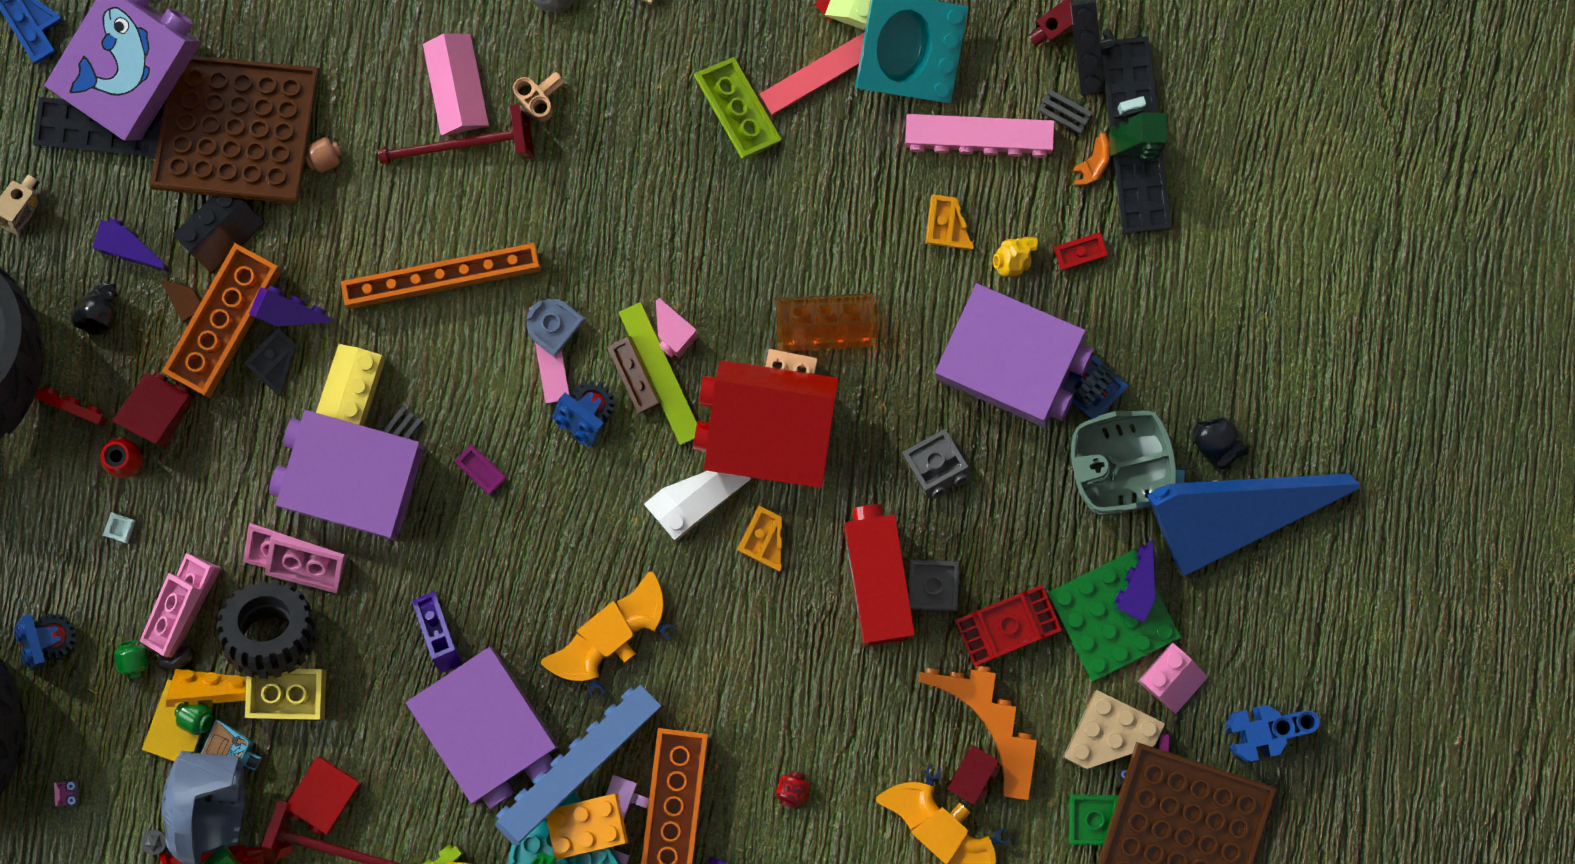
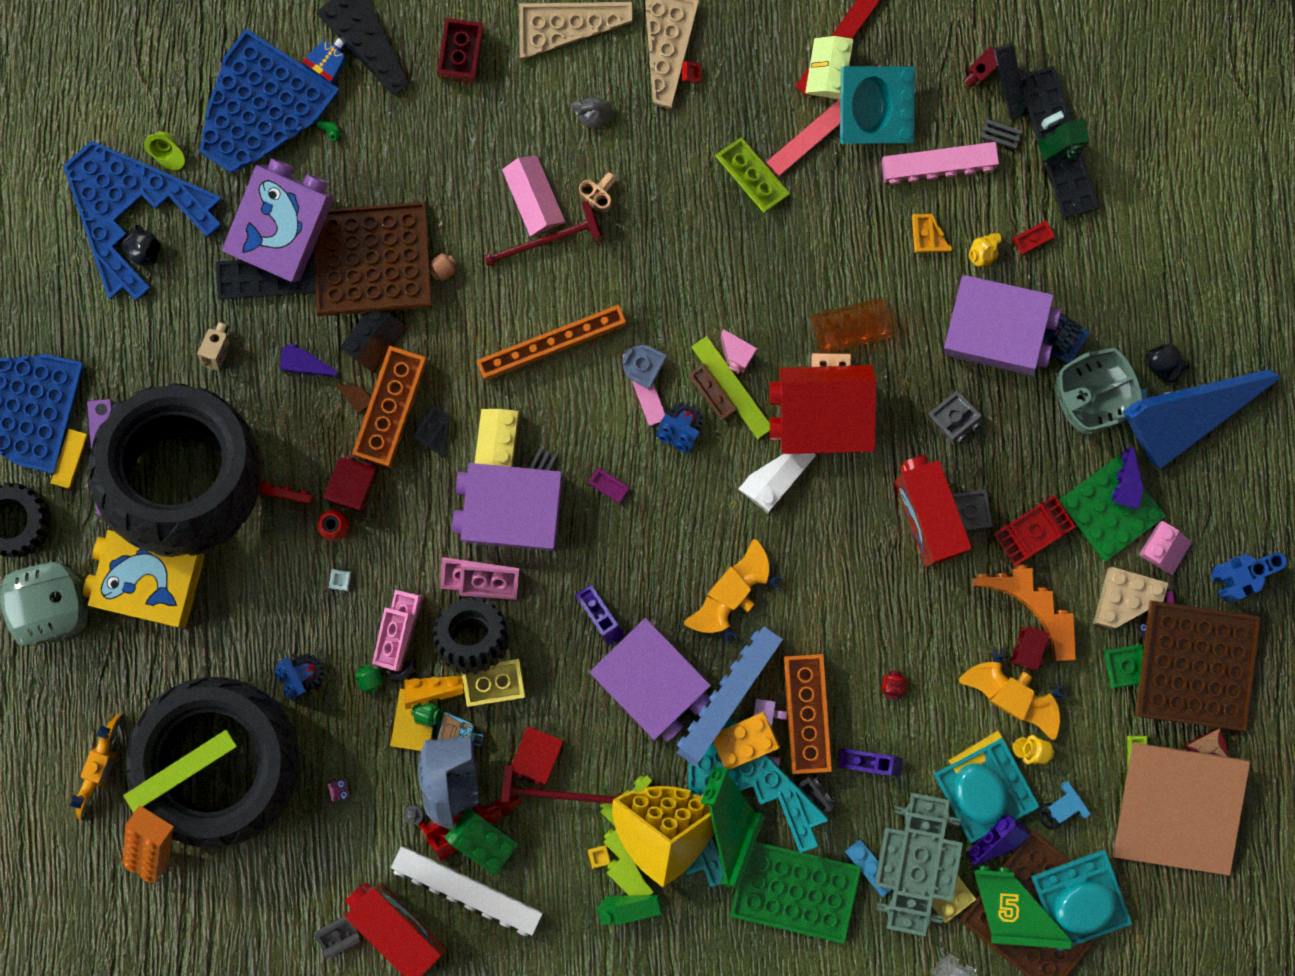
camera: 15 degrees left, 0 degrees up
black piece [71,283,118,335] -> none
dark purple slope [249,286,332,327] -> none
light orange wing [737,506,782,571] -> none
orange piece [1074,133,1110,186] -> none

